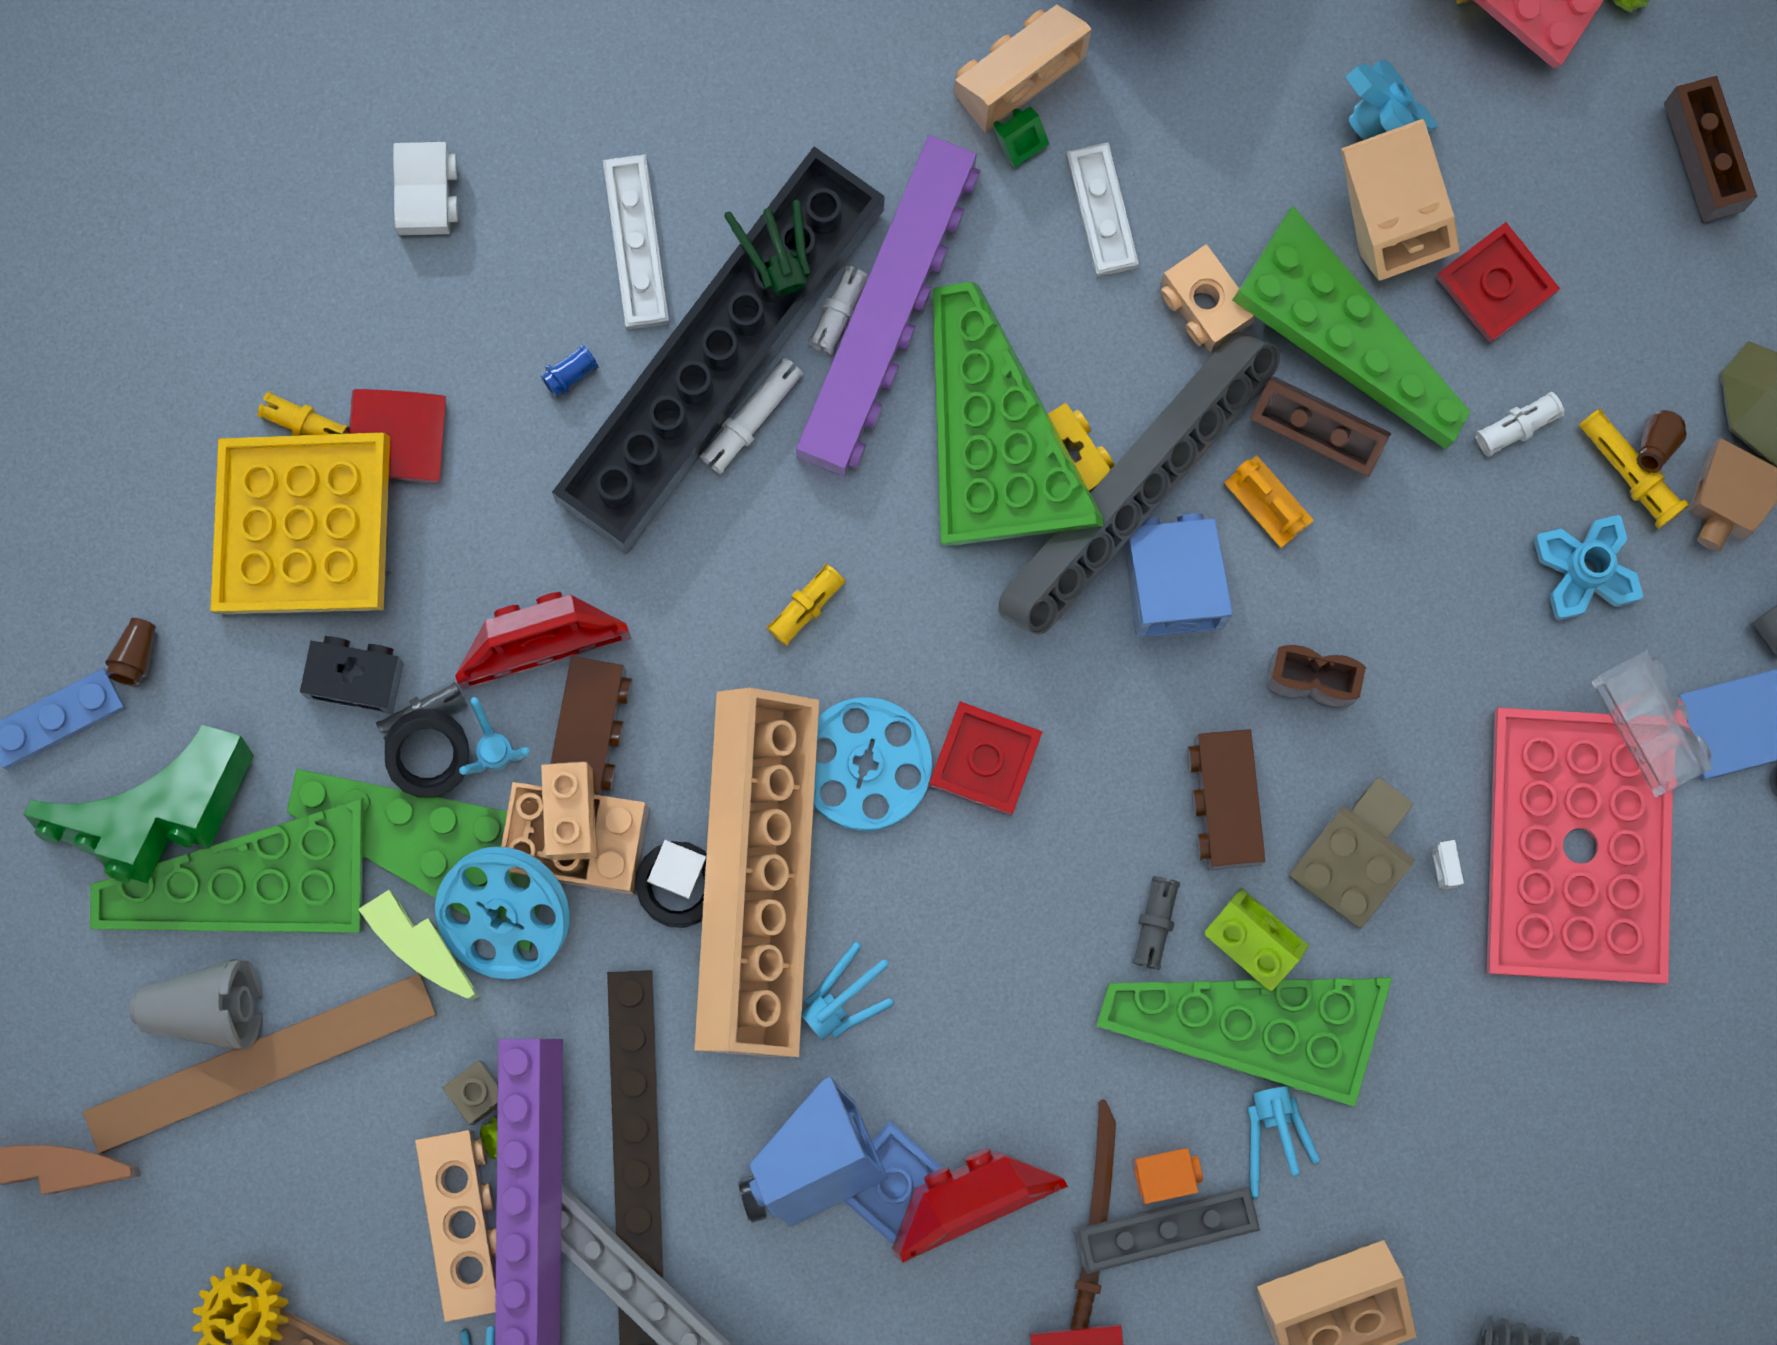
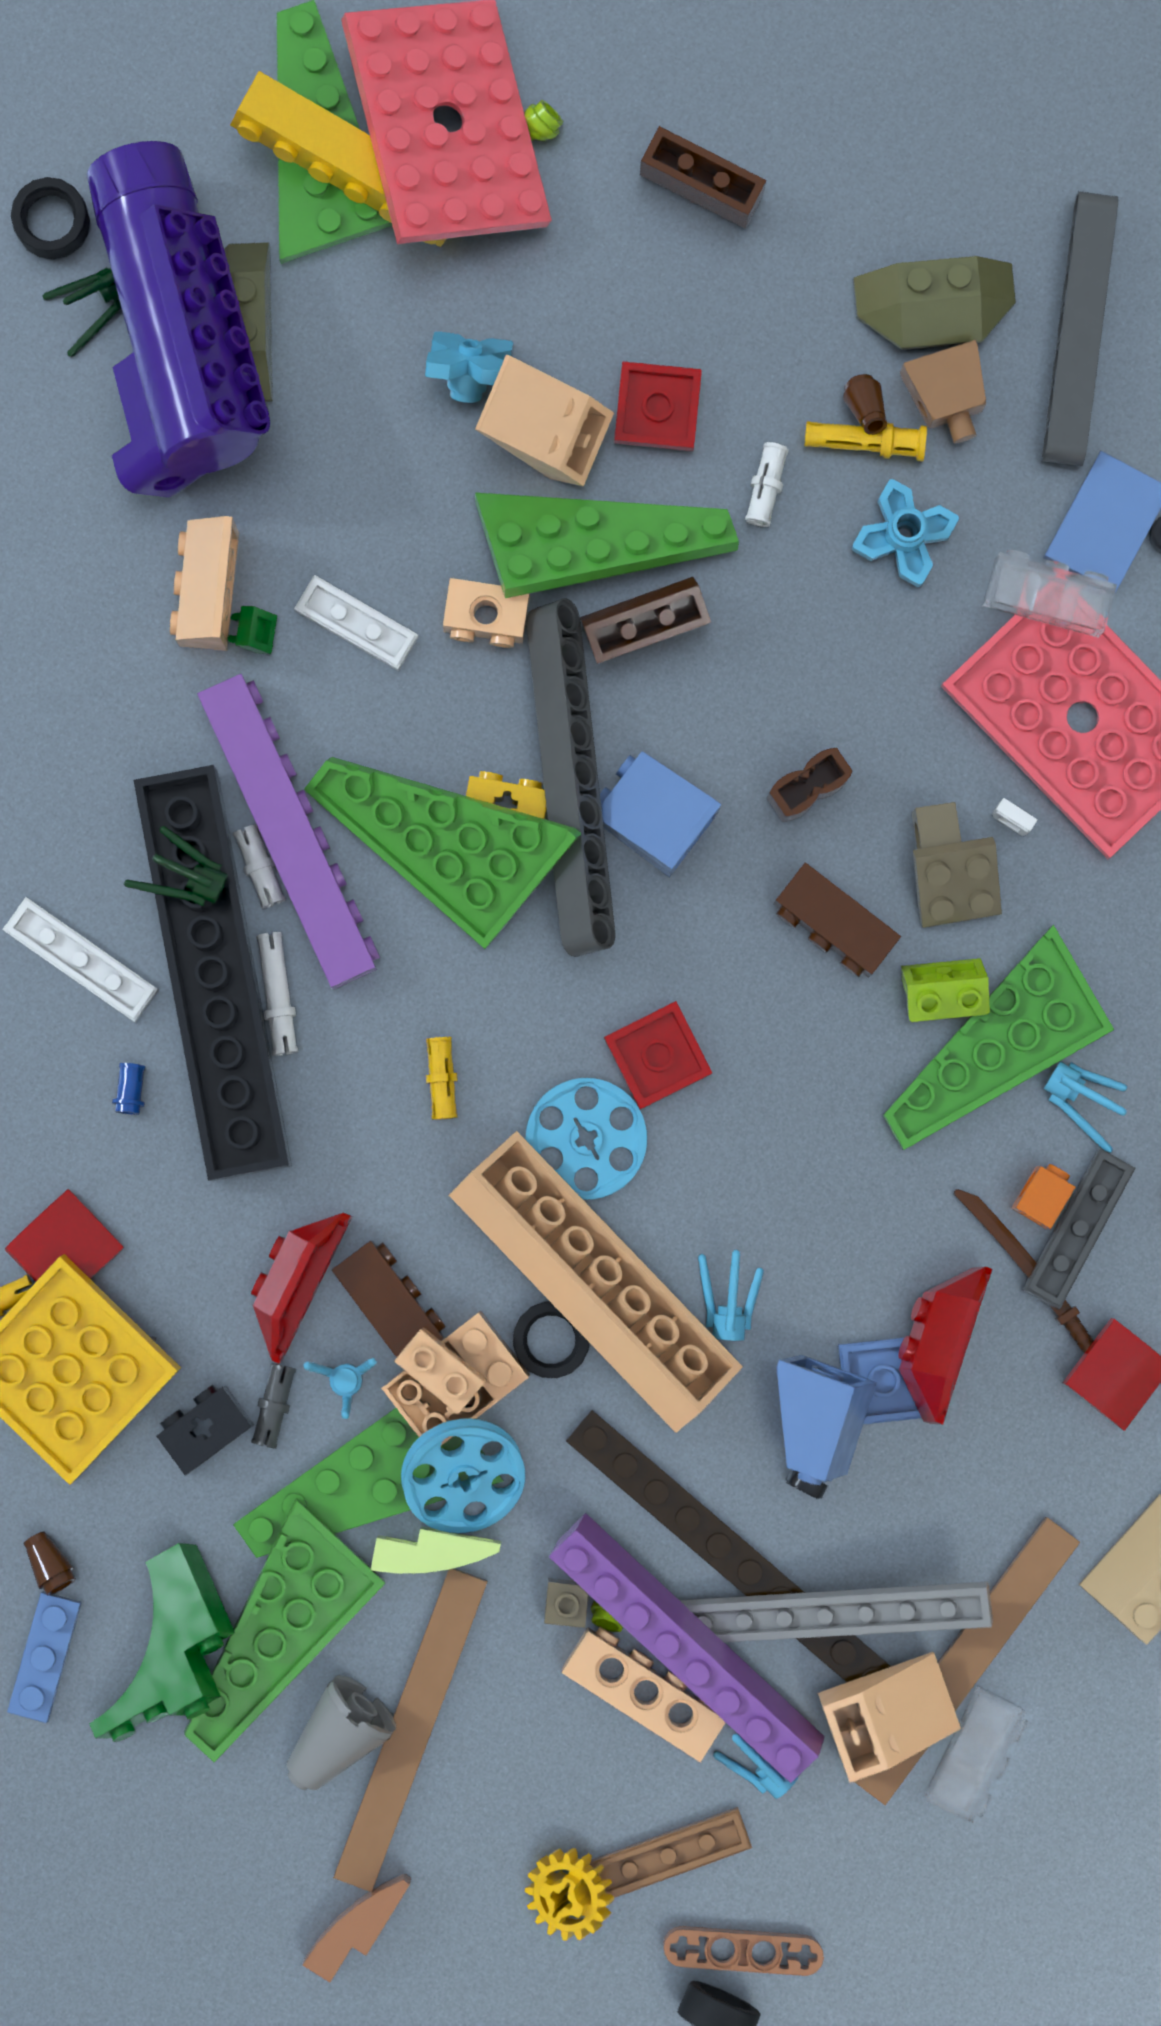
camera: 50 degrees left, 5 degrees up
black tyre [385,709,469,798] -> none
white tile [647,840,706,900] -> none
dark grey pin [1132,876,1180,970] -> none
light orange hinge [1224,455,1314,549] -> none

